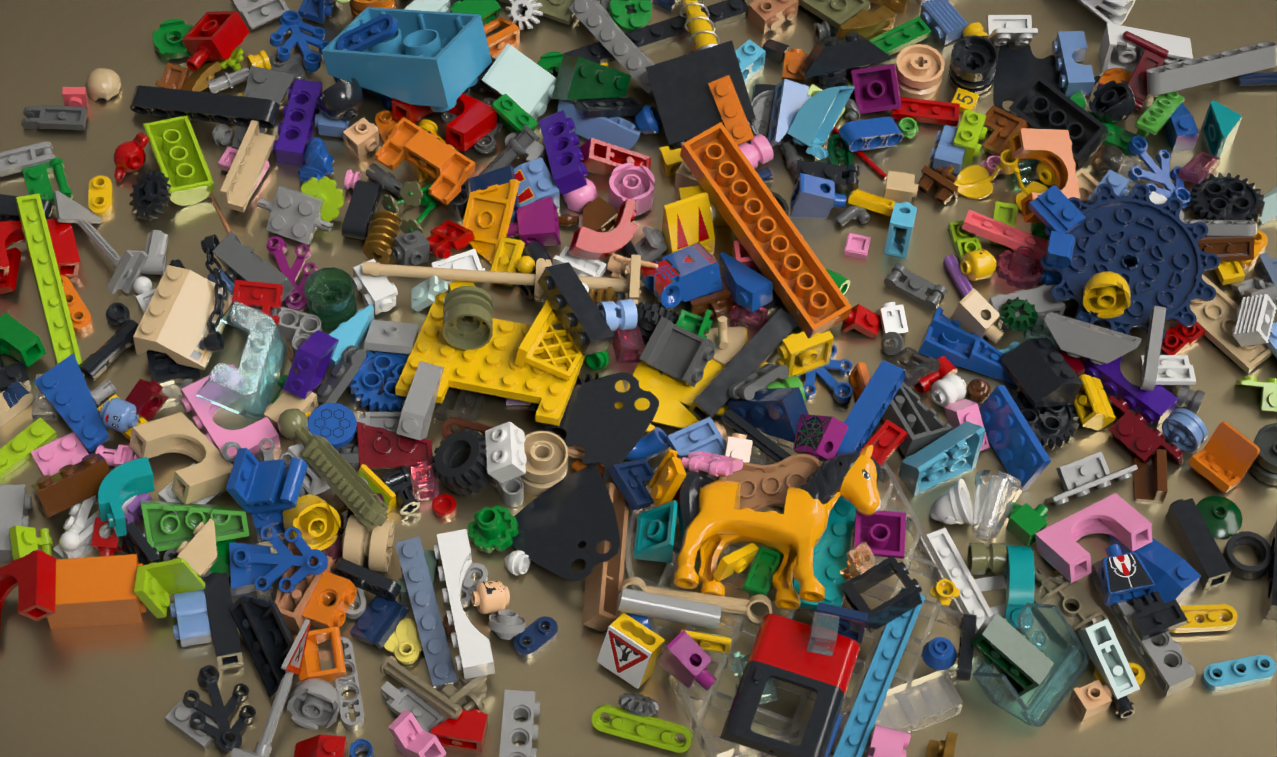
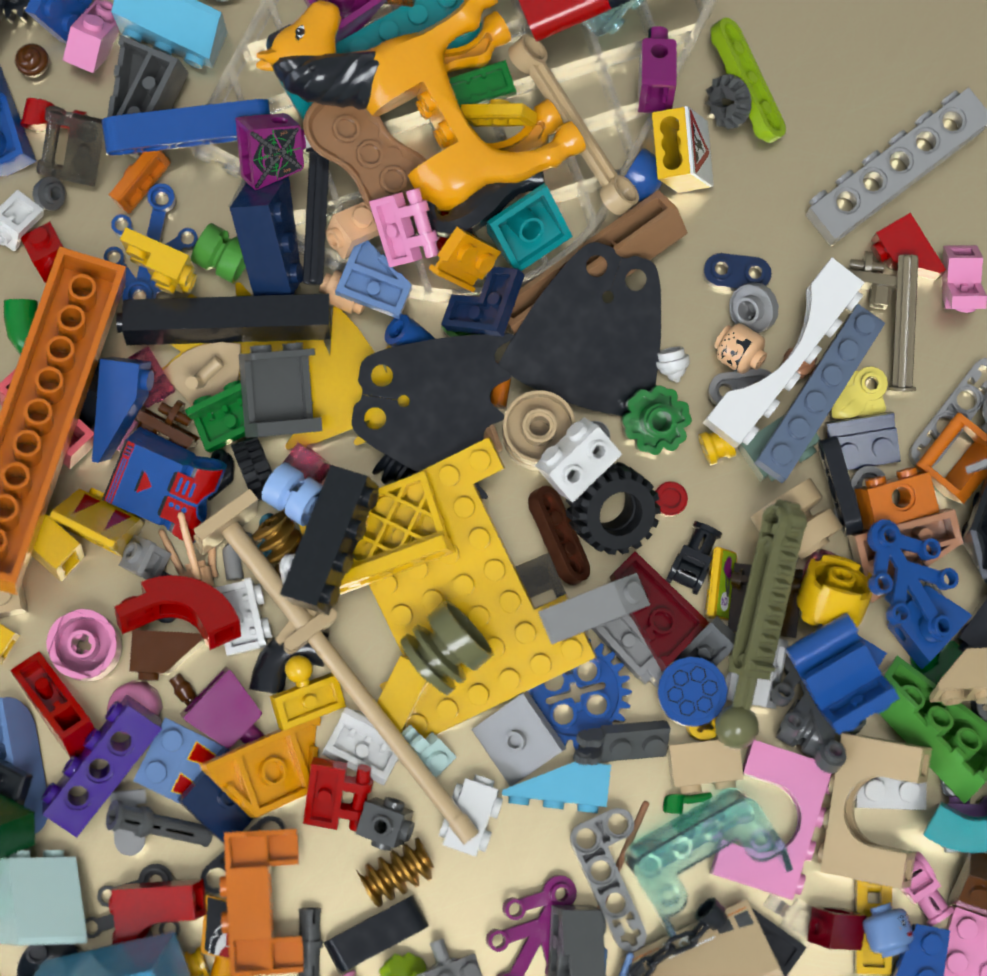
camera: 130 degrees left, 25 degrees up
red plate [231,280,284,327] -> none
dark purple window [283,330,339,400] -> none
clear green wheel [304,267,357,331] -> none
light grey hinge [380,681,446,733] -> none
olive plant [382,181,437,234] -> none
clear pink brick [410,461,439,502] -> none
green bracket [491,94,538,133] -> none
light grey brick [616,588,722,630] -> none
yellow slope [681,628,732,654] -> none
dark grey plate [728,364,789,400] -> none
red plate [860,419,907,468] -> none
white piece [931,373,966,407] -> none

